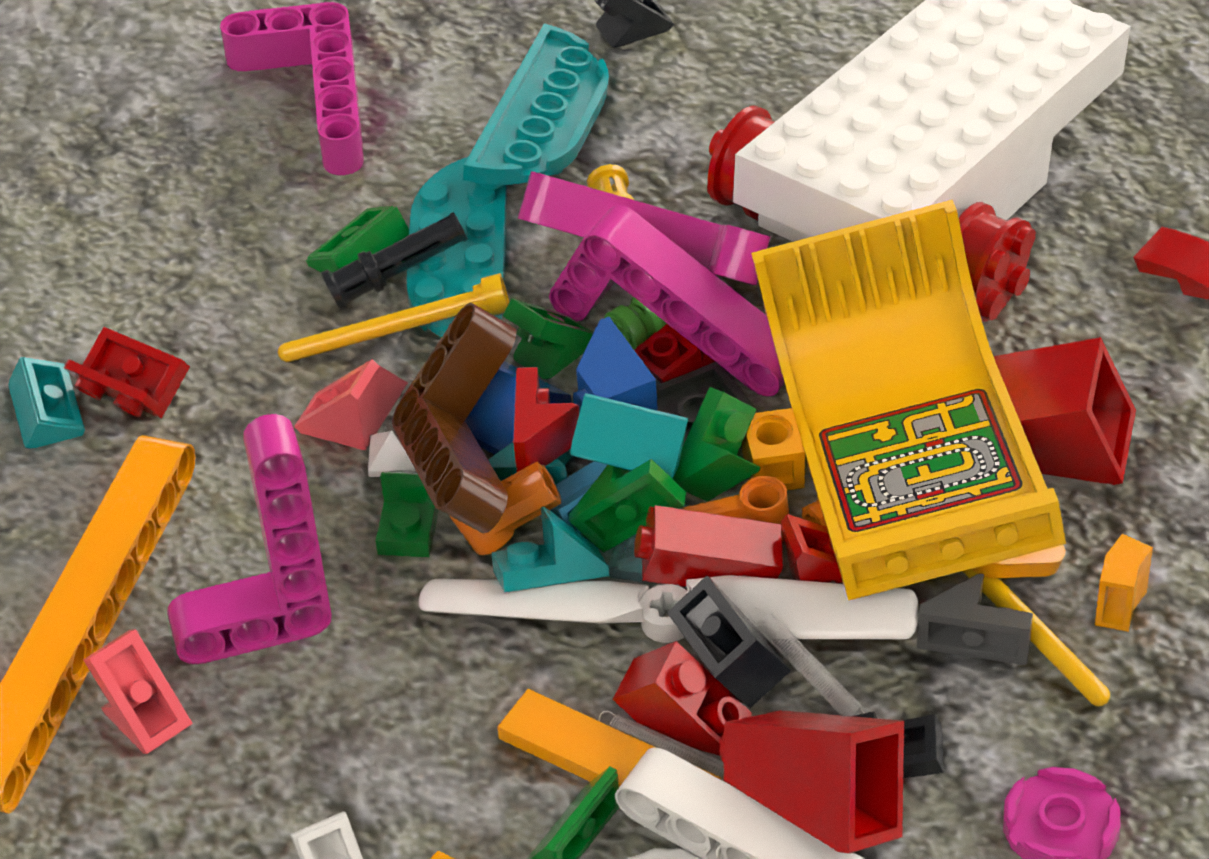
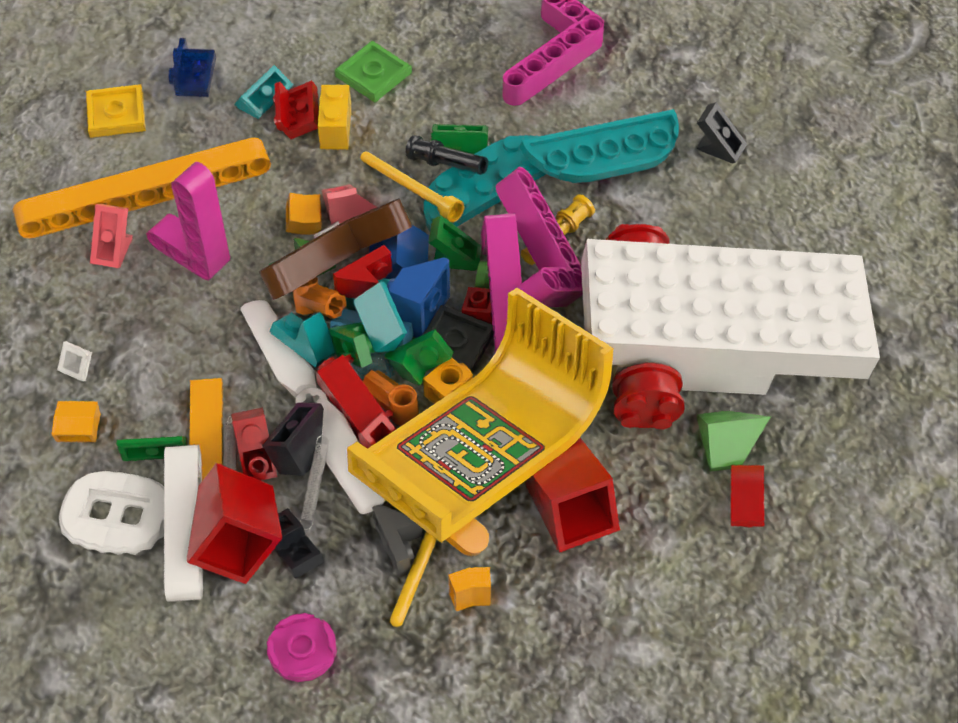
camera: 50 degrees right, 10 degrees up
none -> light orange piece [286,193,322,235]
none -> yellow brick [318,85,352,150]
none -> bright green tile [335,41,412,103]
none -> bright green slope [696,411,771,472]

